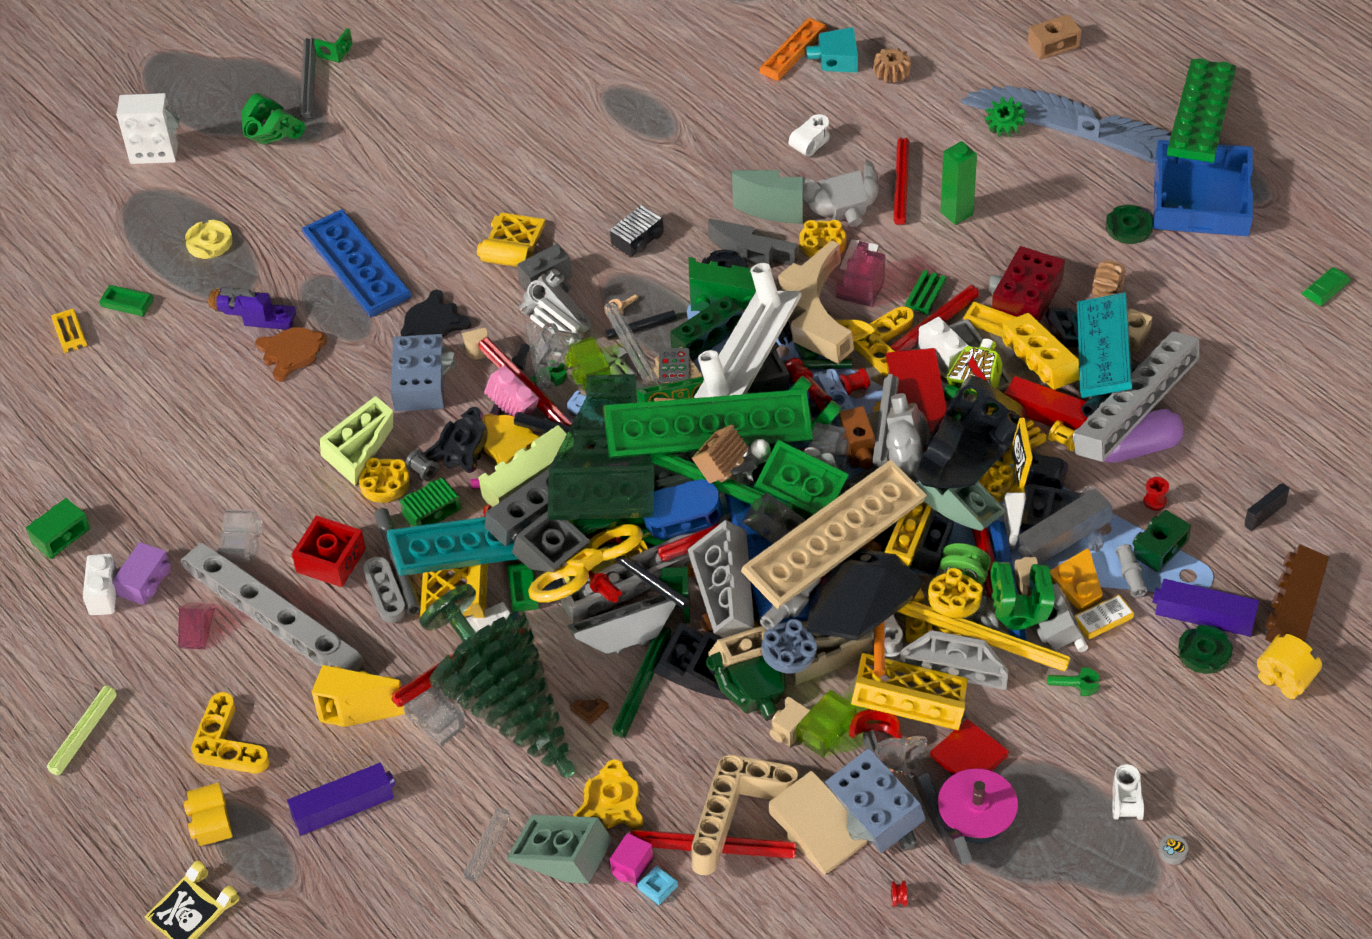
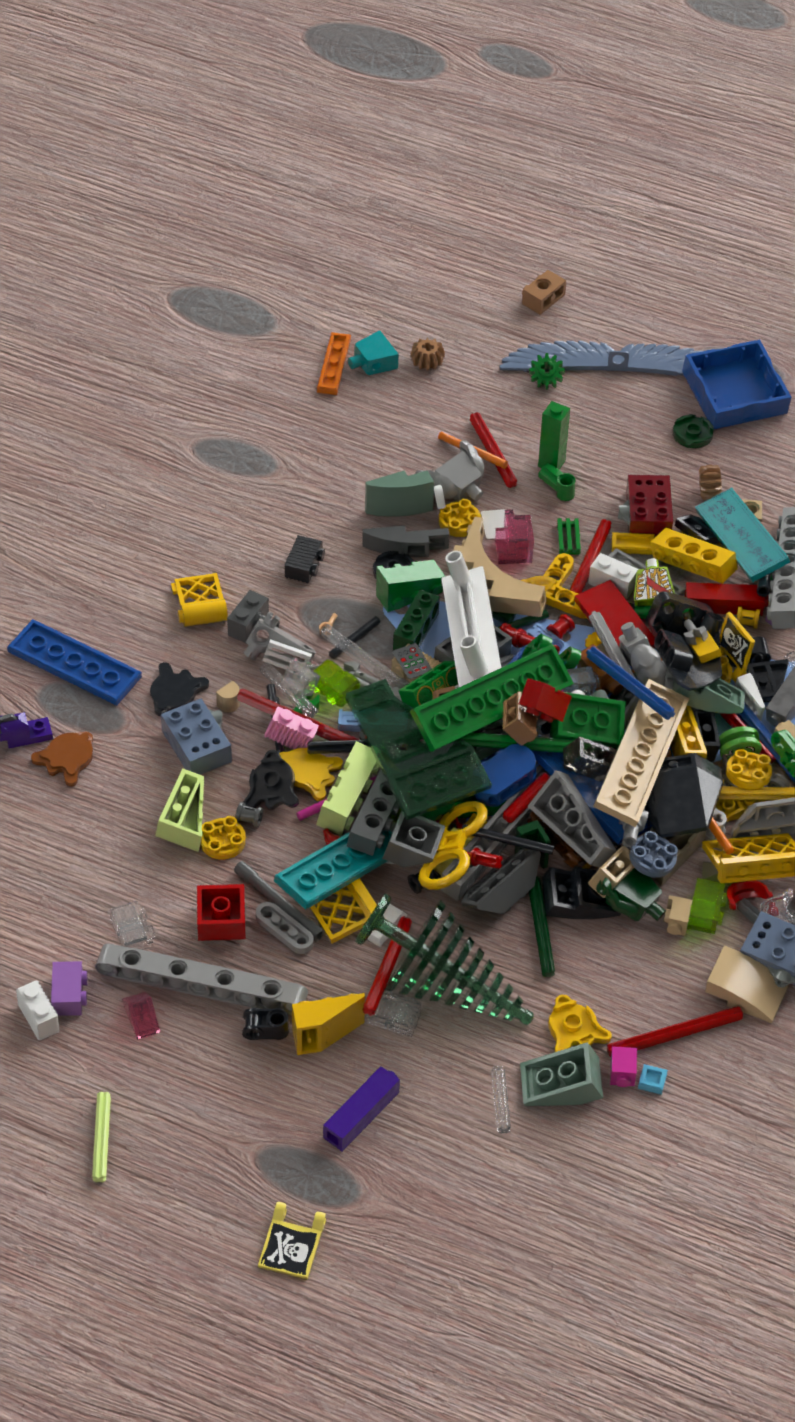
camera: 30 degrees left, 0 degrees up
yellow brick [183,782,233,846] -> none
yellow beam [191,692,270,773] -> none
green brick [400,477,462,527] -> none
green tile [507,563,539,613] -> none
reddish brown tile [570,698,609,725] -> none
tan beam [692,755,798,875] -> none
white piece [788,114,830,157] -> none
green plate [1167,58,1236,163] -> none
none -> black piece [242,1008,290,1040]
none -> white tile [434,485,446,509]
none -> orange bar [438,431,508,469]
none -> red brick [518,678,572,723]
none -> green piece [538,463,576,501]
none -> blue axle [586,647,675,720]
none -> light grey bar [684,619,708,645]
none -> yellow tile [689,631,722,663]

